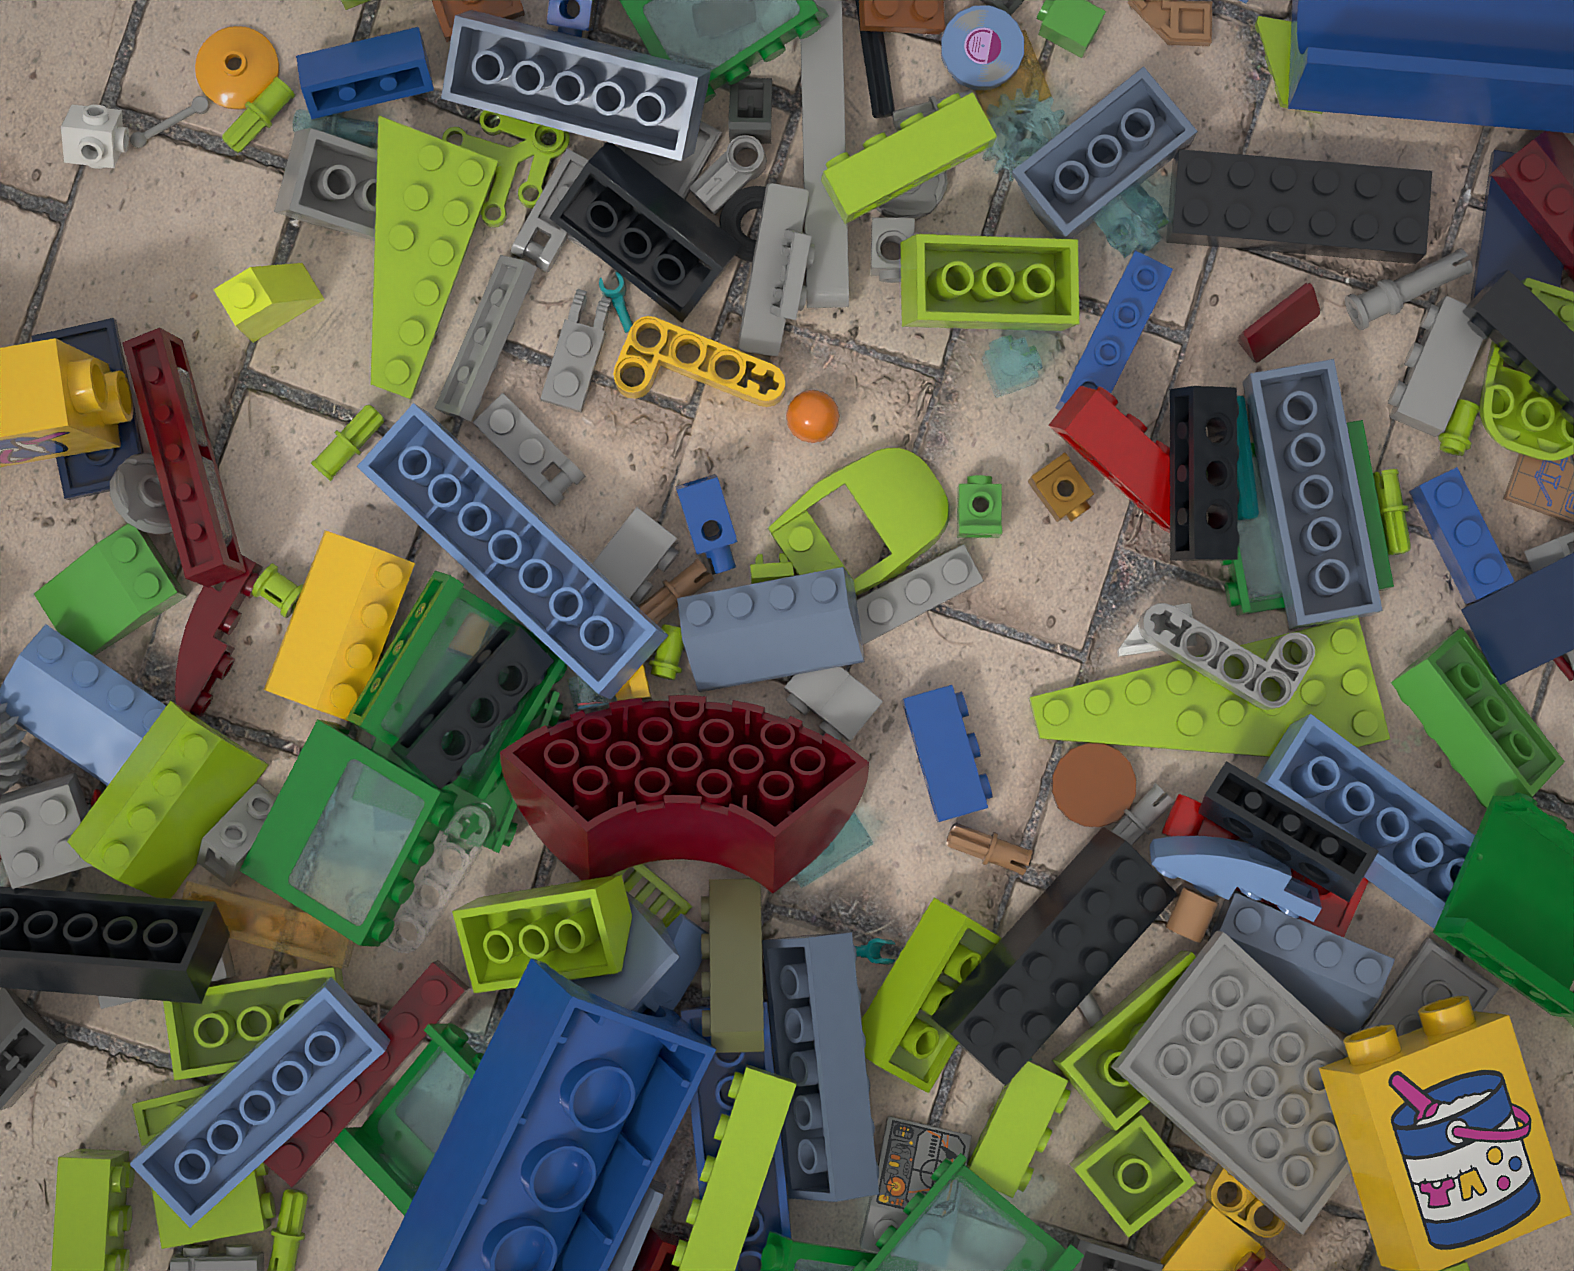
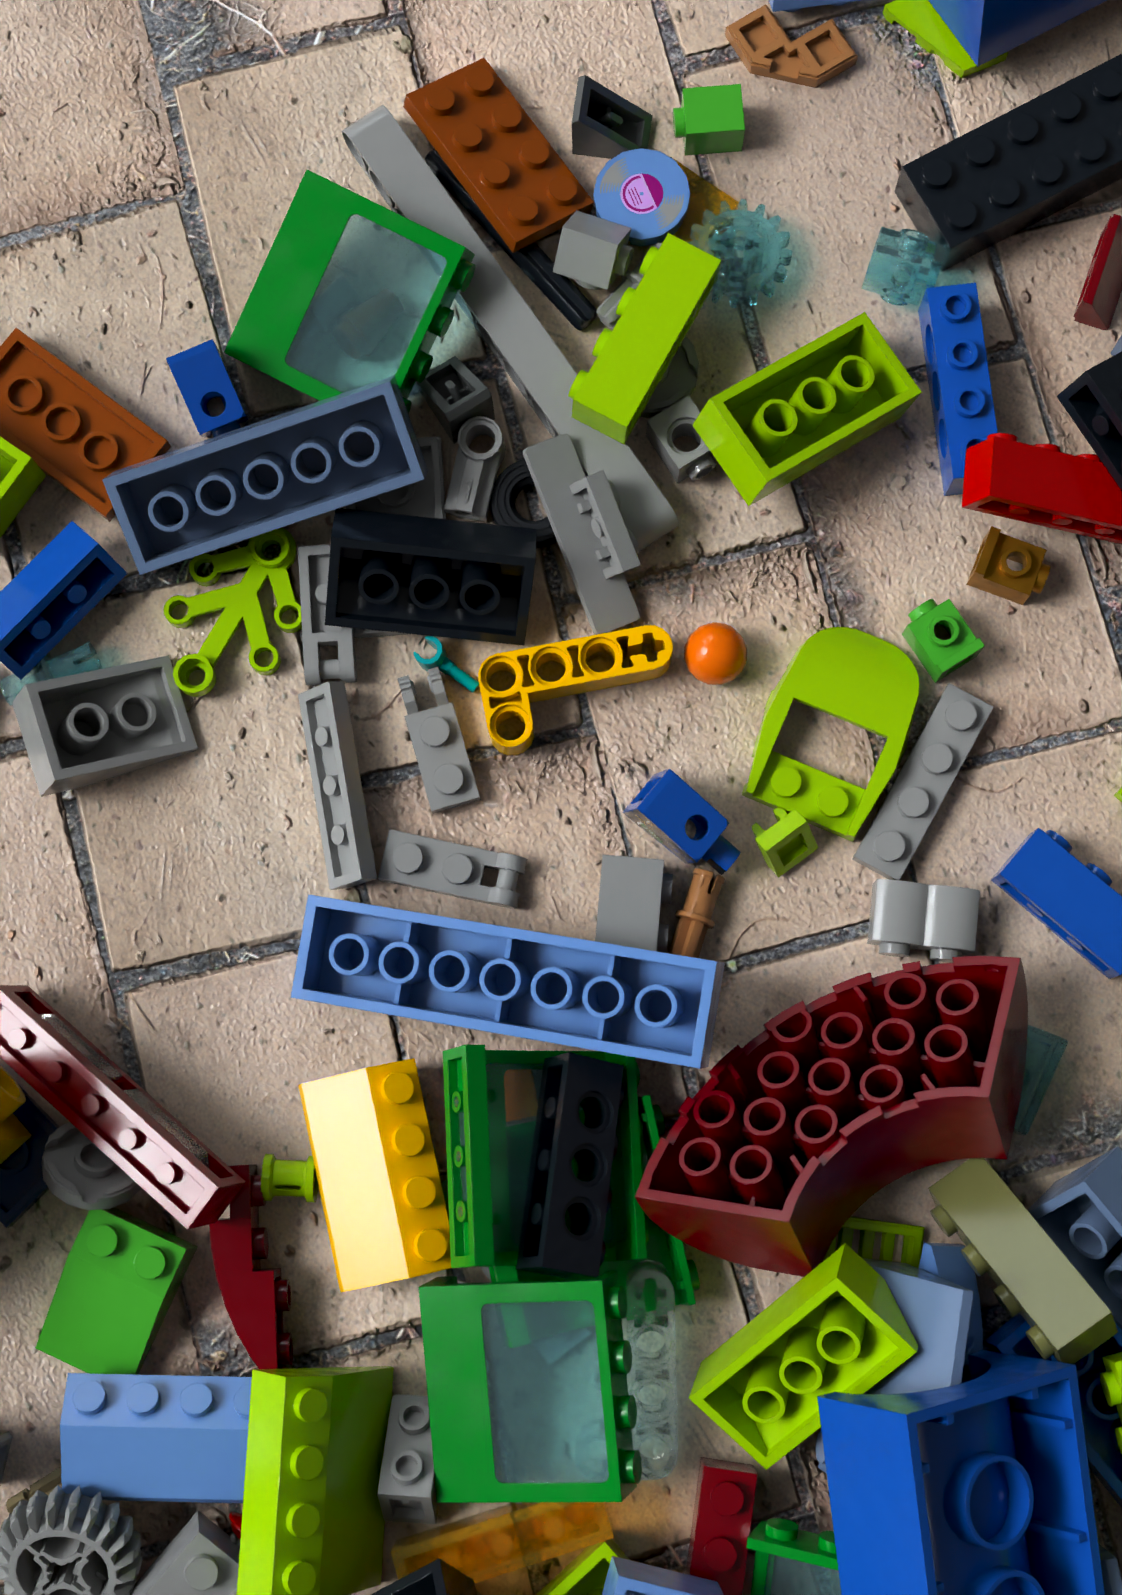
camera: 25 degrees left, 5 degrees down
neon yellow slope [213,263,325,343] -> none
lime axle [311,404,385,481] -> none
lime wing [371,116,499,399] -> none
leg [567,663,652,713] -> none
lime pin [648,624,684,680] -> none
sand blue slope [677,567,865,692] -> none
clear light blue brick [981,335,1043,398] -> none
sand blue slope [1012,67,1198,239] -> none
none -> light grey brick [553,210,634,290]

